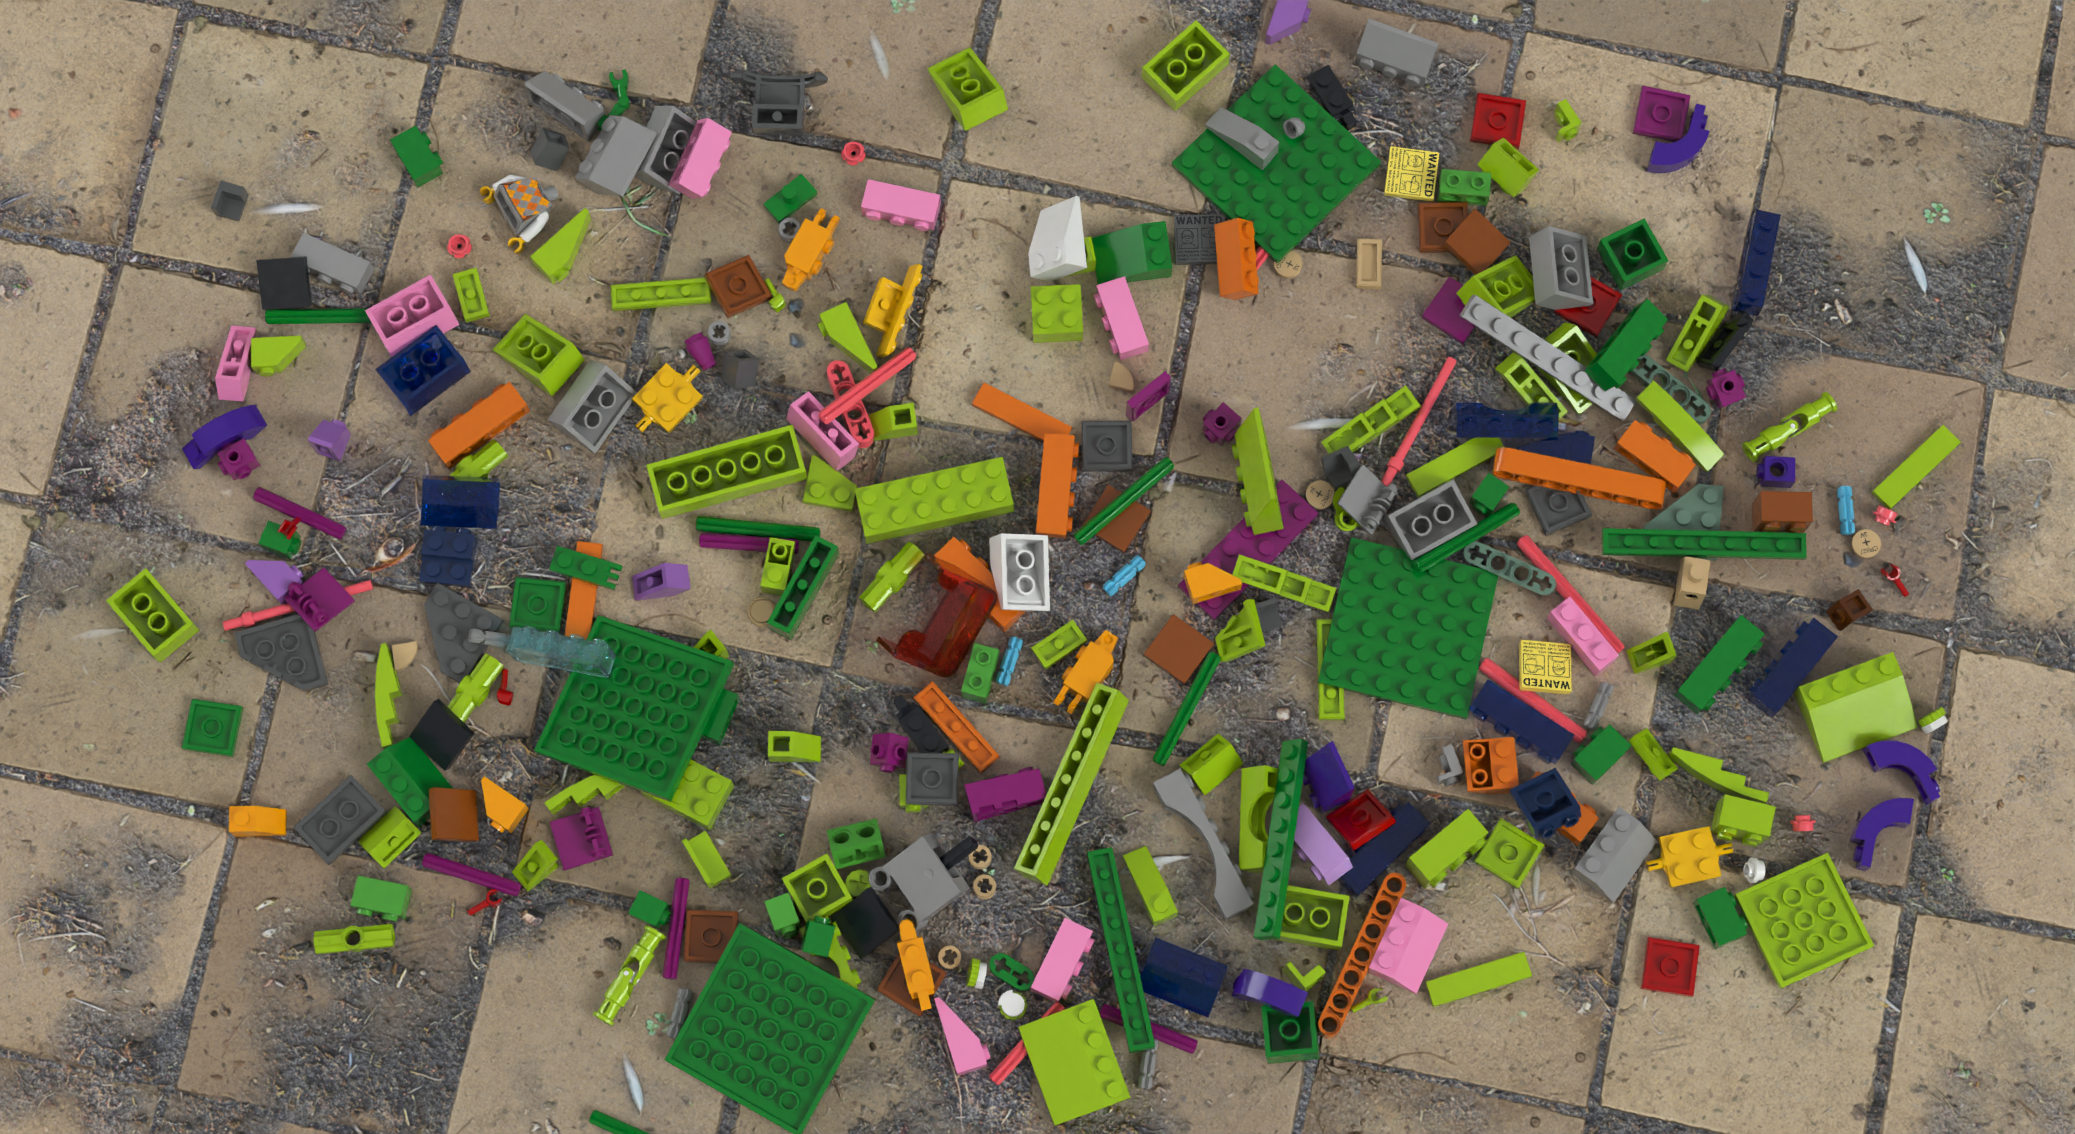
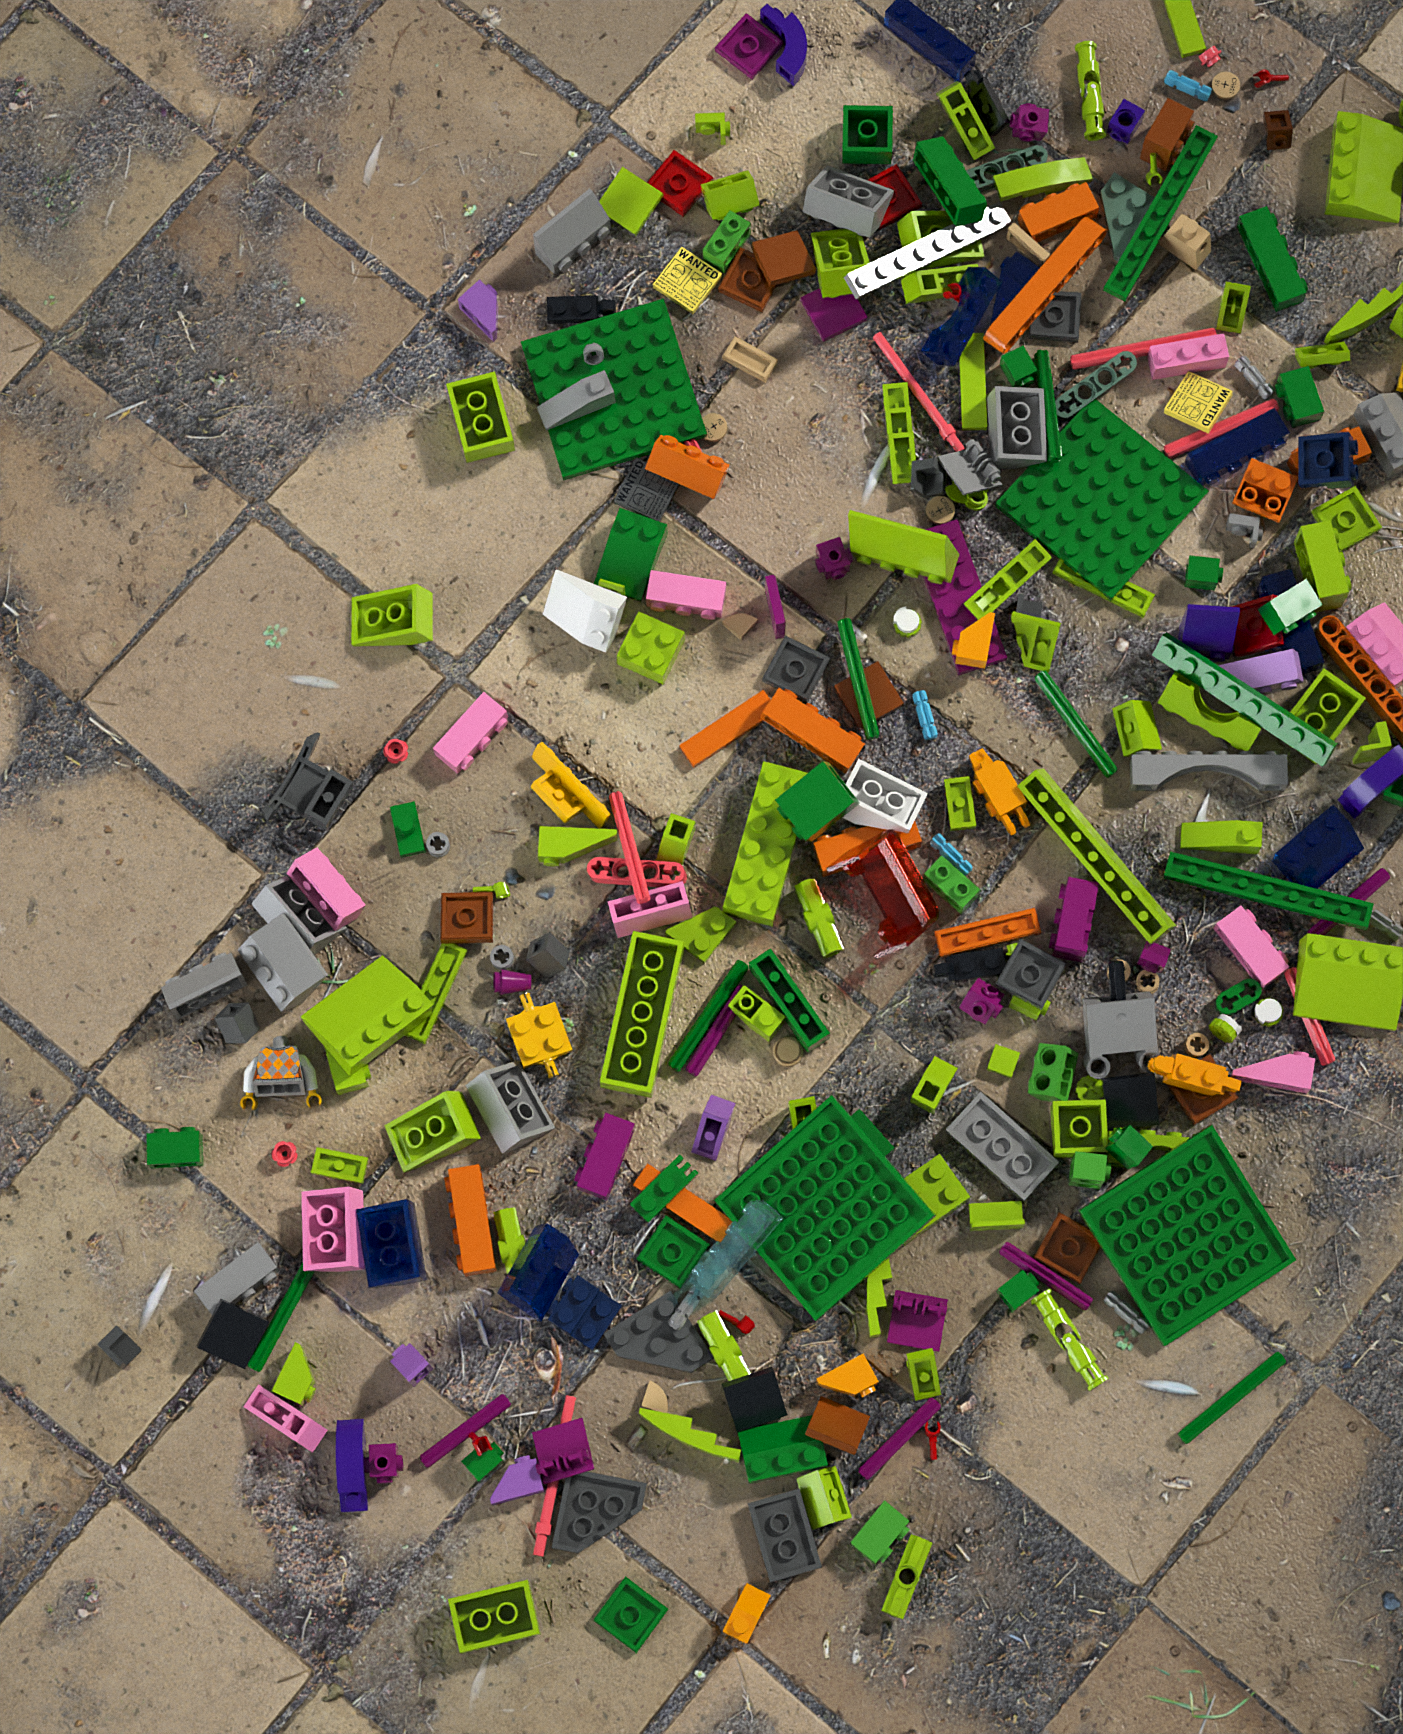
camera: 60 degrees left, 0 degrees up
green piece [597,69,630,132] -> none
light orange hinge [782,208,840,292] -> none
dark orange tile [1143,614,1214,685] -> none
clear blue brick [1748,618,1838,718] -> none
none -> lime slope [301,955,433,1076]
none -> magenta brick [574,1112,636,1201]
none -> lime tile [599,167,664,236]
none -> green brick [775,761,860,842]
none -> white piece [893,606,922,638]
none -> red hand [943,283,969,309]
none -> light grey plate [945,1092,1059,1202]
none -> lime tile [987,1044,1020,1078]
none -> tan tile [1006,222,1050,269]
none -> magenta bracket [1137,941,1170,974]
none -> lime hand [1146,153,1163,186]
none -> green brick [1184,555,1224,591]
none -> brick [1258,579,1323,635]

